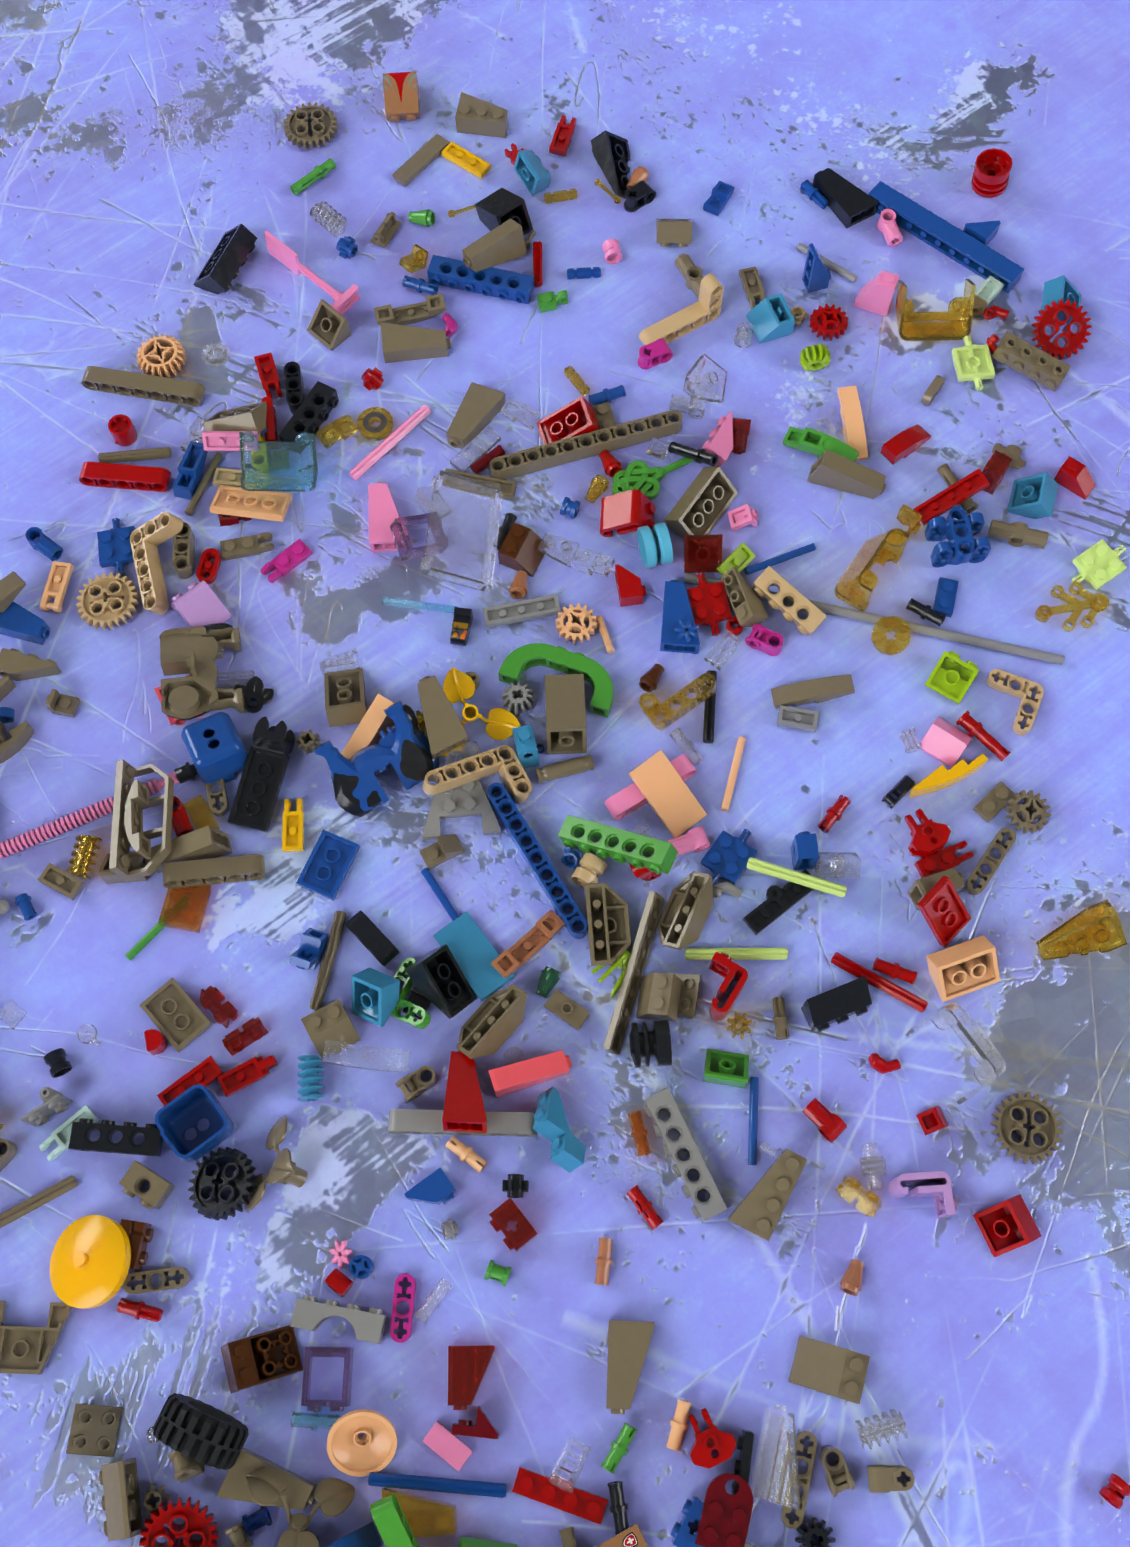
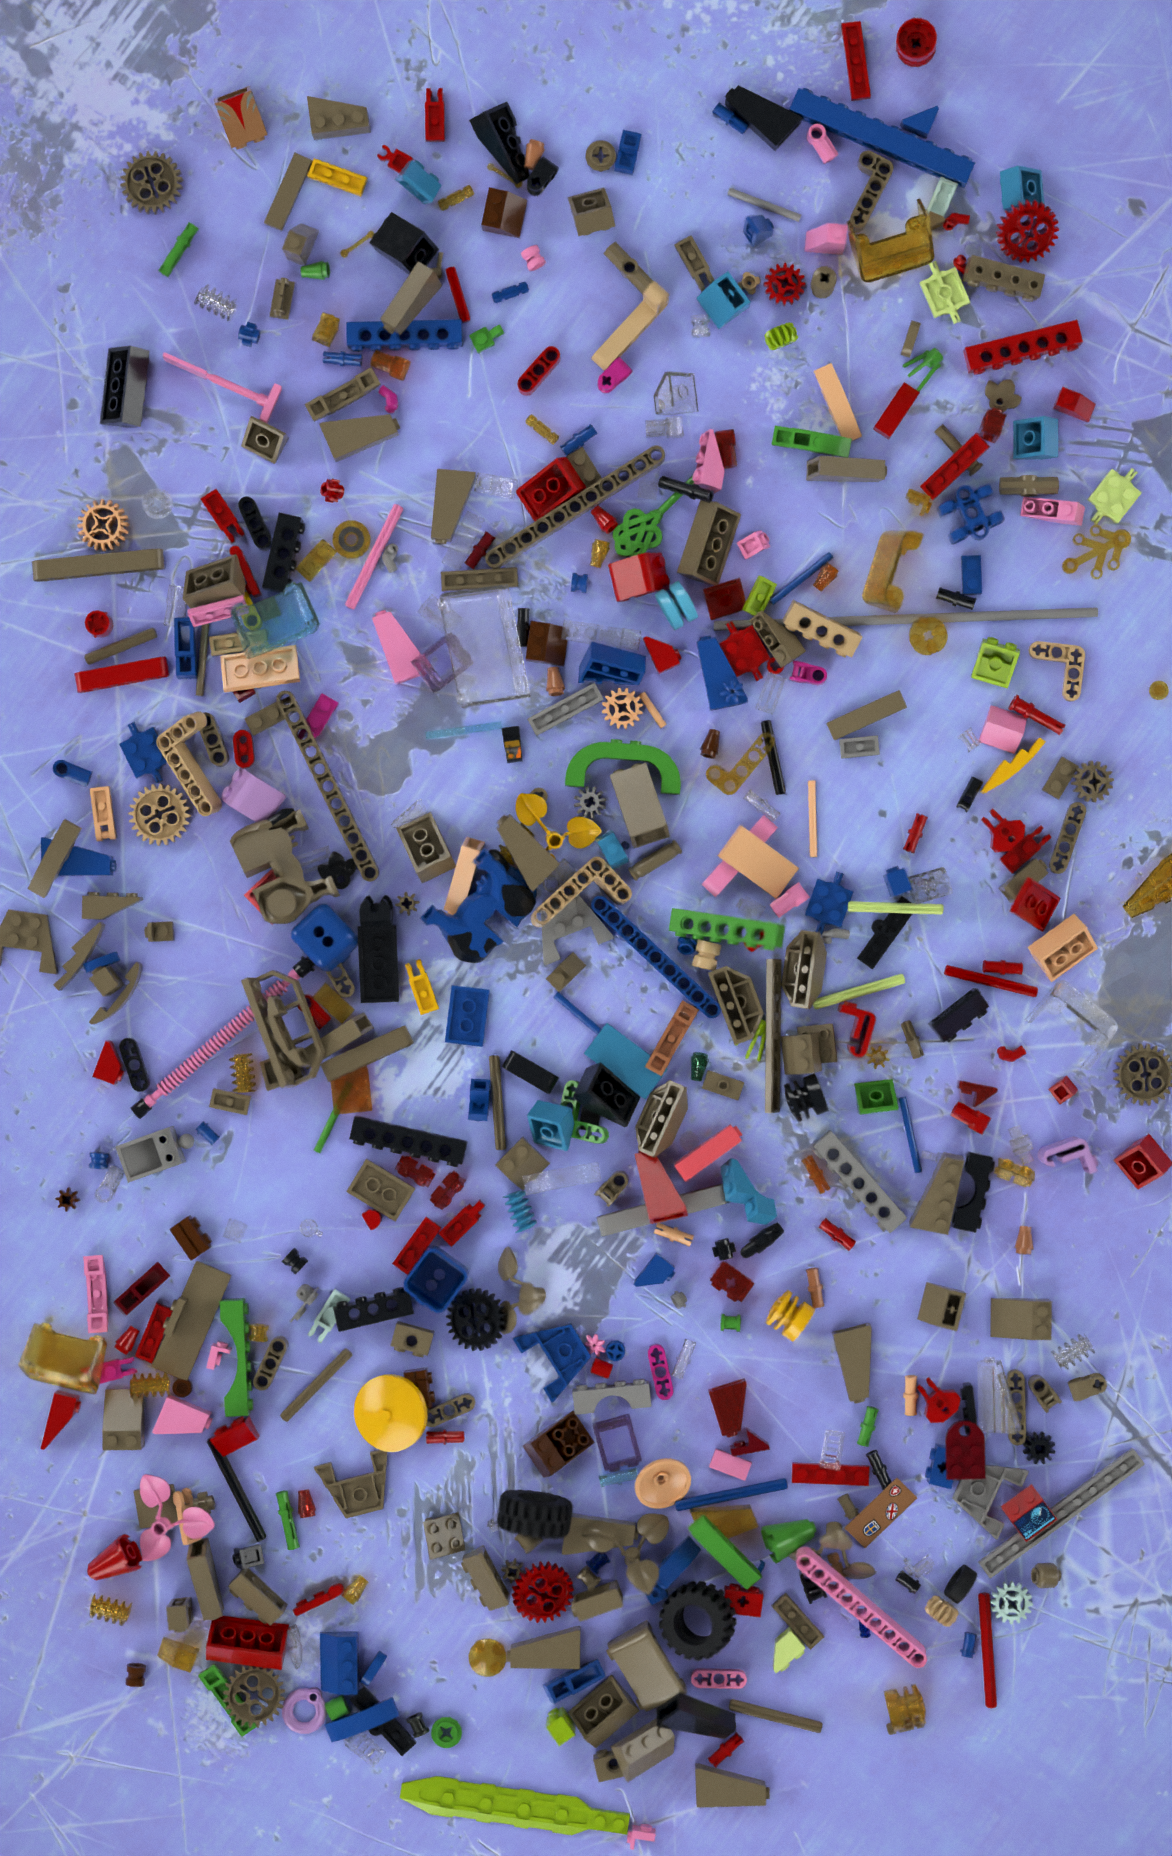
camera: 20 degrees left, 20 degrees up
none -> dark tan beam [277,691,379,881]
none -> dark tan slope [282,223,319,266]
none -> black brick [349,1116,468,1167]
none -> clear orange piece [370,350,411,381]
none -> light grey arm [382,544,398,573]
none -> reddish brown slope [481,187,527,238]
none -> blue wing [513,1323,591,1402]
none -> red beam [517,346,560,396]
none -> blue wedge [578,641,646,685]
none -> dark tan gear [585,140,616,172]
none -> black hinge [740,1222,784,1258]
none -> yellow wheel [765,1290,815,1342]
none -> dark tan piece [810,266,837,299]
none -> clear orange cone [813,562,839,592]
none -> red plate [841,21,871,101]
none -> dark tan beam [848,151,893,233]
none -> bright green plant [902,348,943,392]
none -> dark tan slope [917,1282,966,1331]
none -> black arch [951,1151,995,1233]
none -> clear red slope [956,1080,998,1107]
none -> red brick [963,320,1083,375]
none -> bright pink slope [1020,497,1085,526]
none -> clear yellow plate [1149,681,1169,700]

